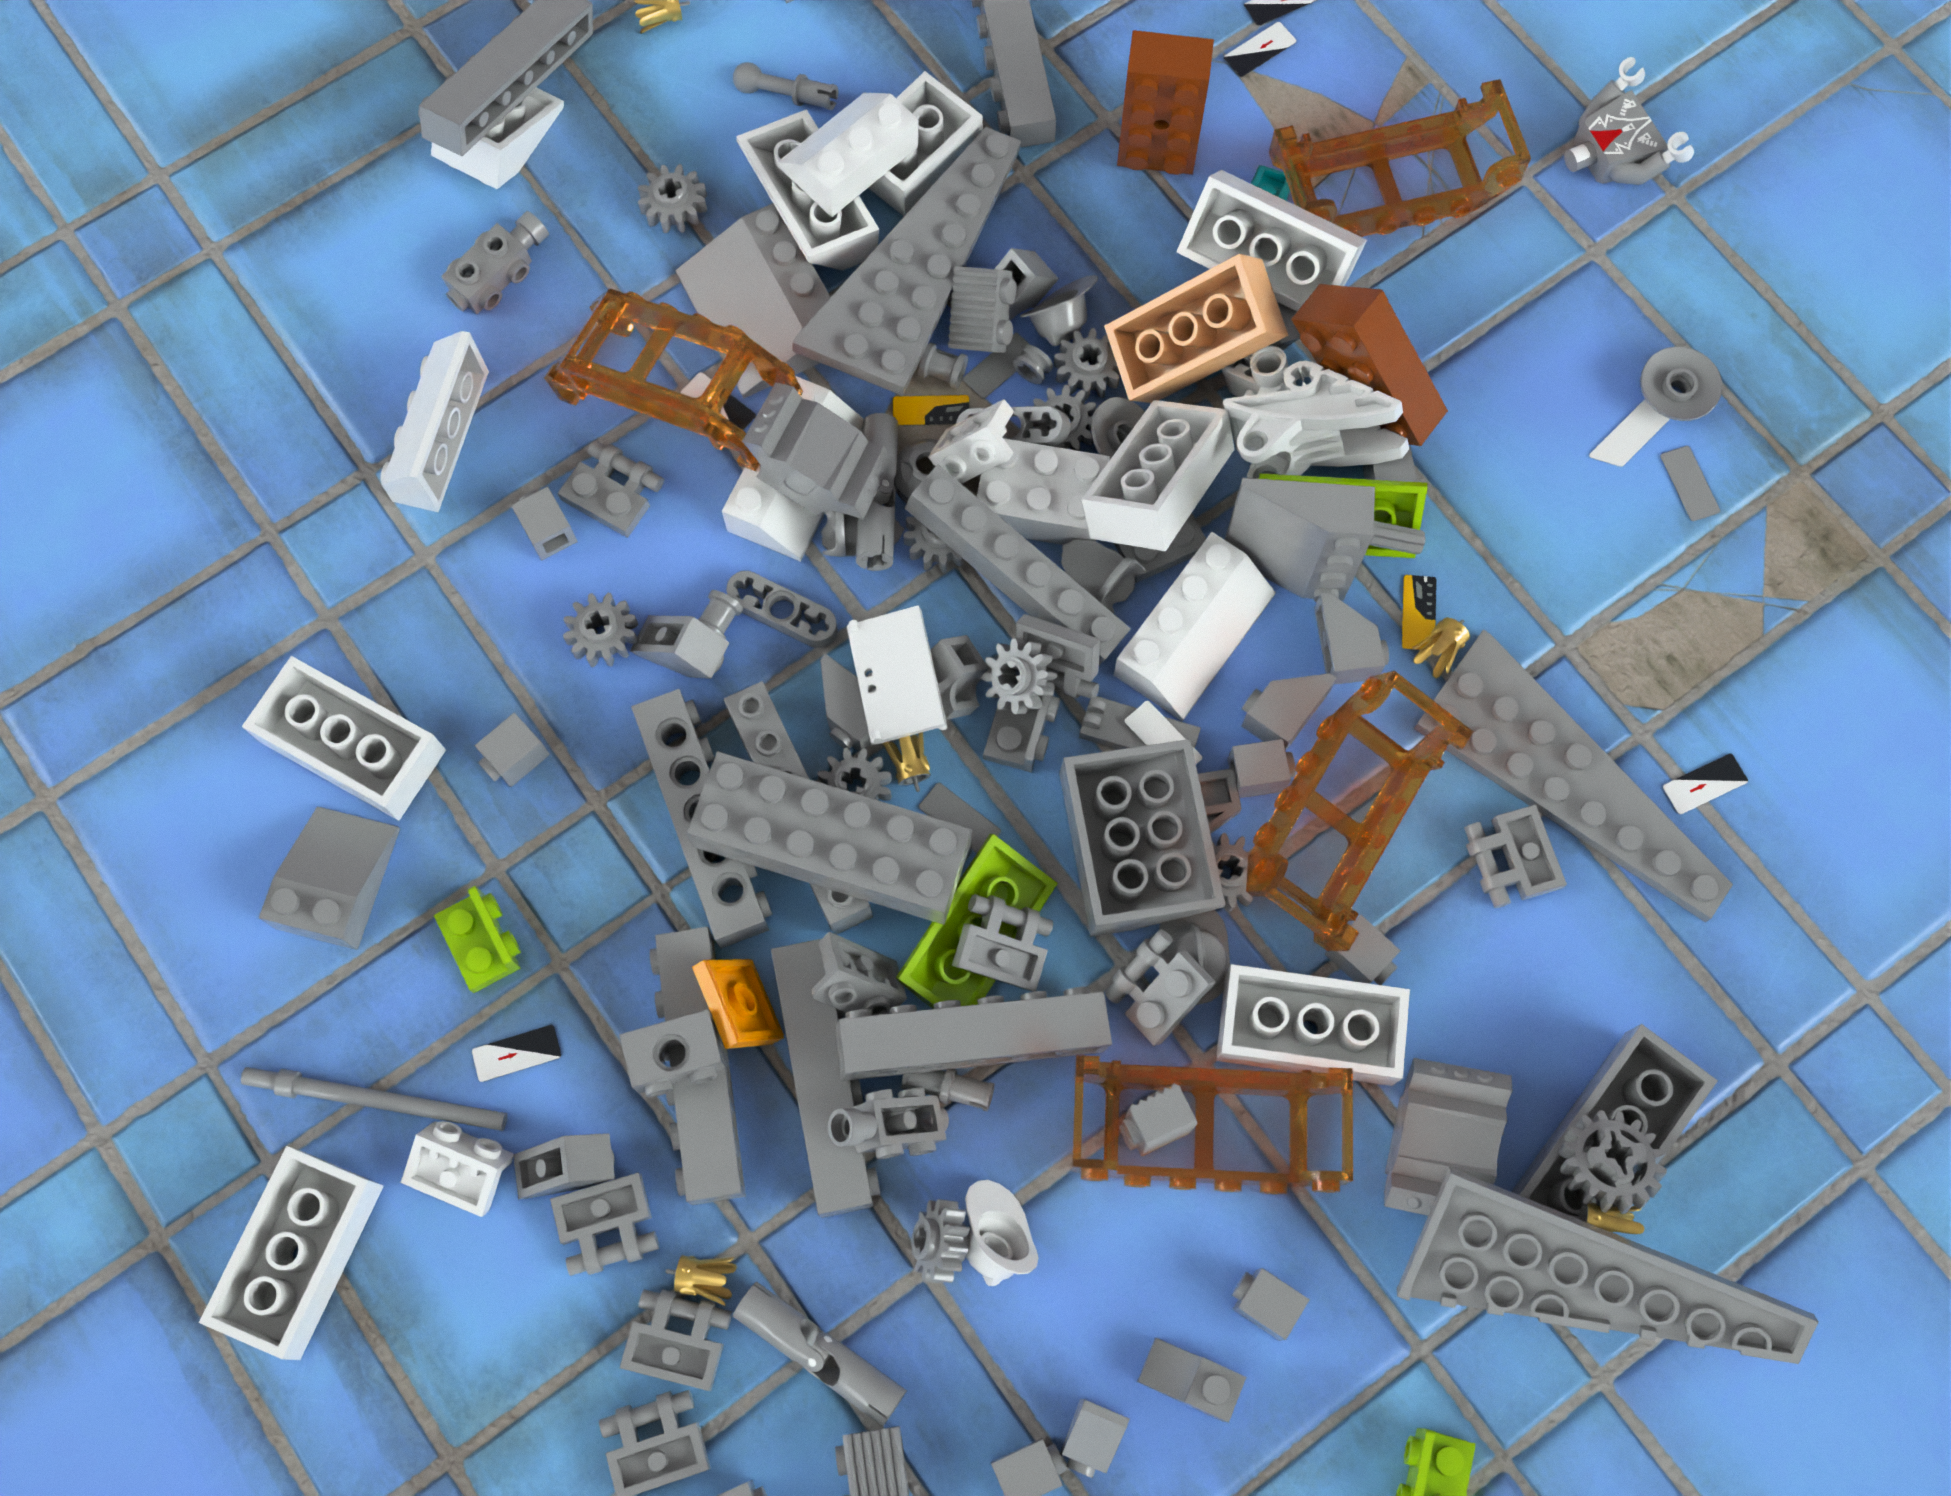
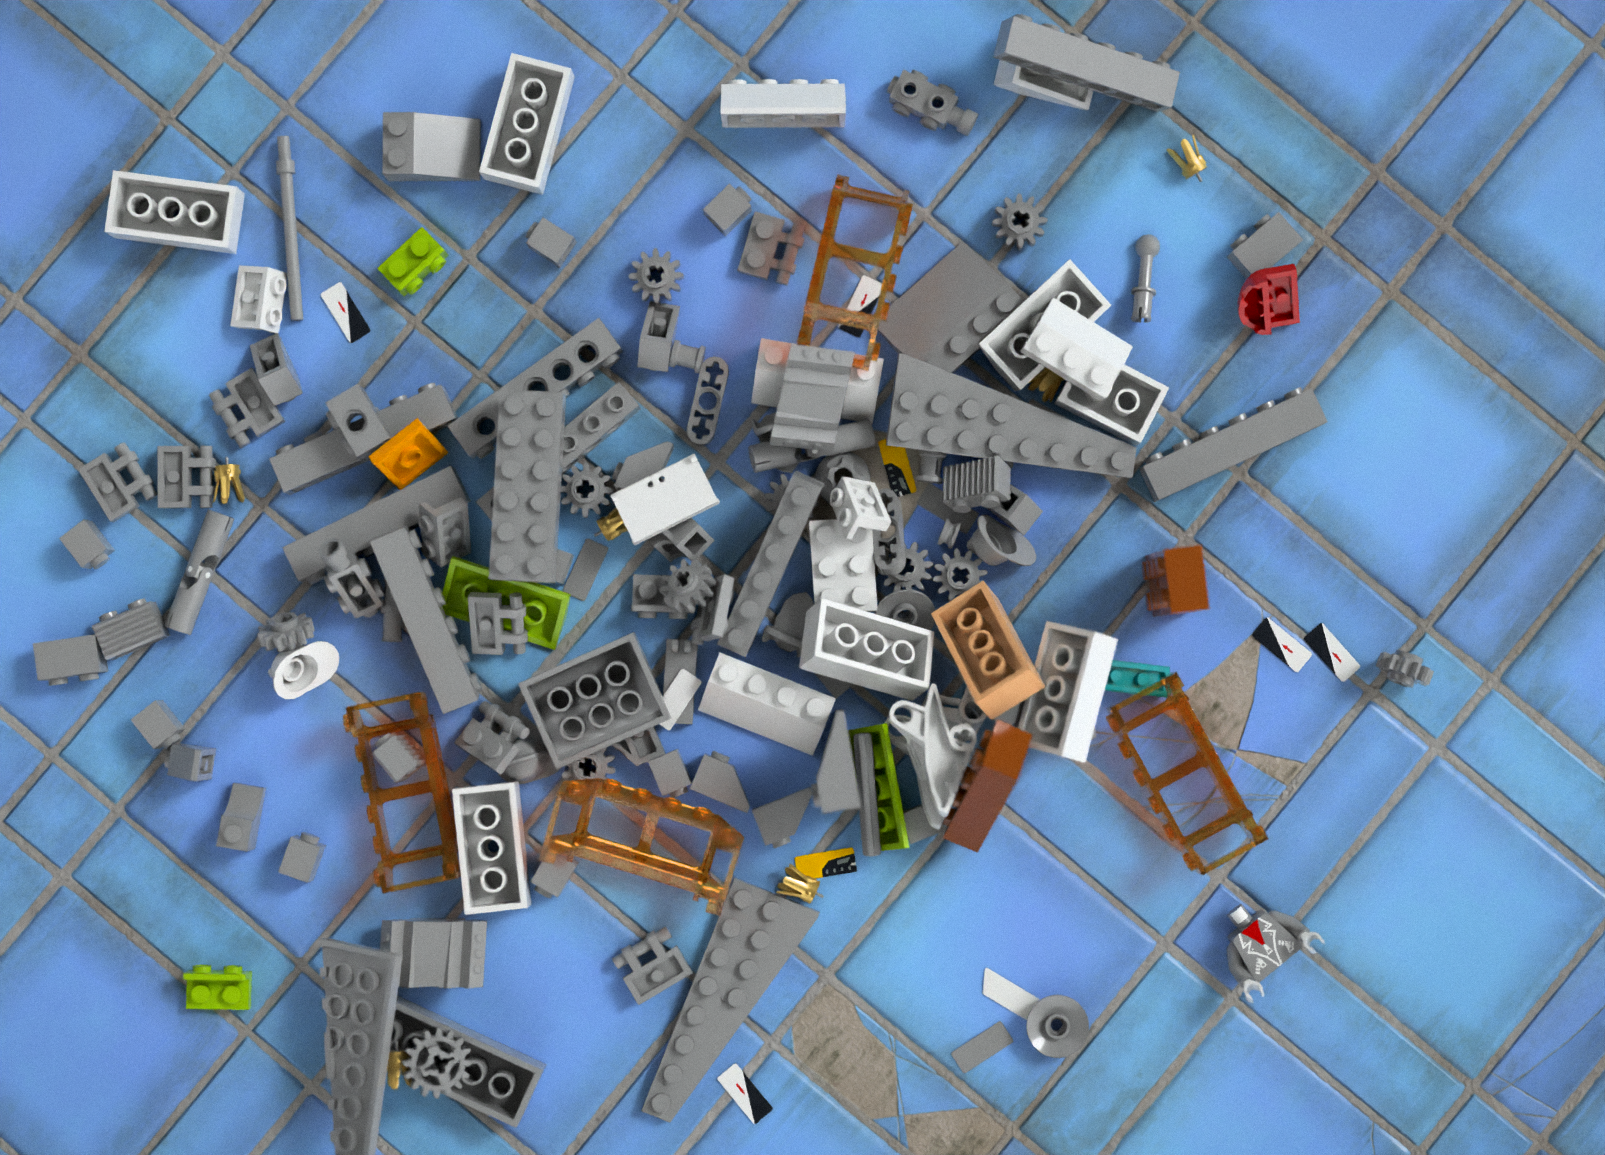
camera: 75 degrees right, 15 degrees up
none -> pearl gold piece [1028,367,1065,402]

